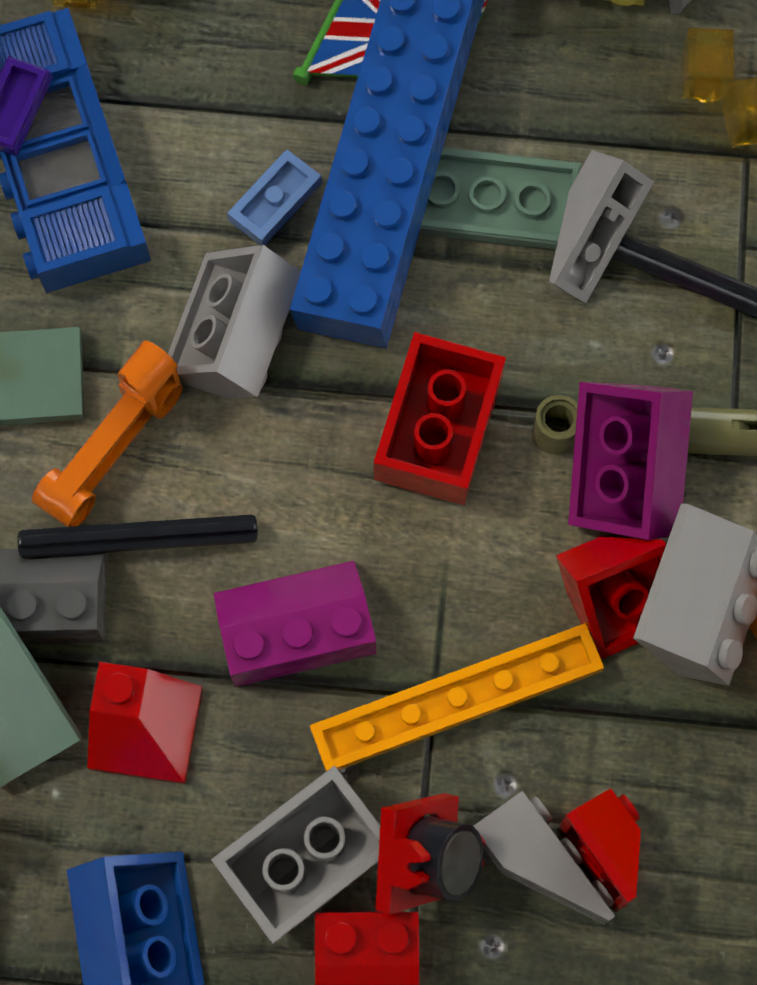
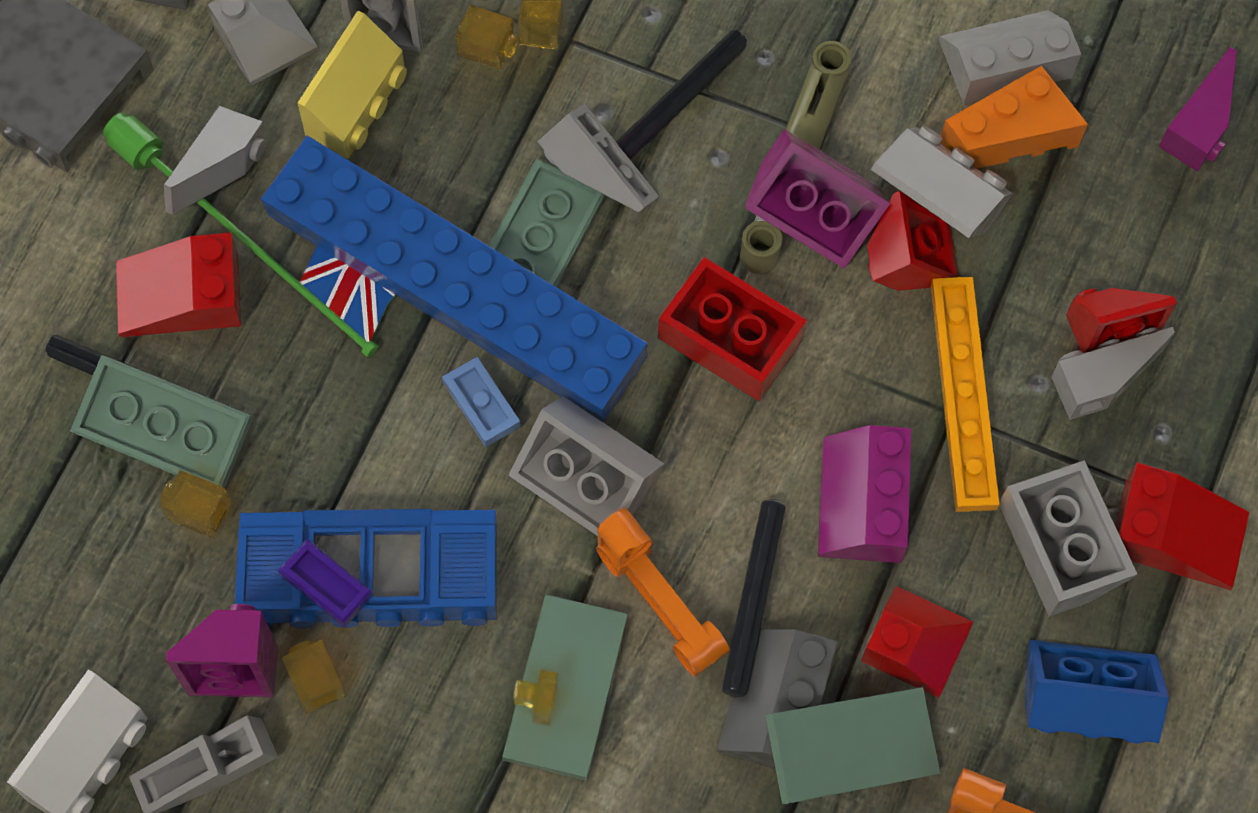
camera: 75 degrees left, 5 degrees down
piece [376,793,485,914] -> none

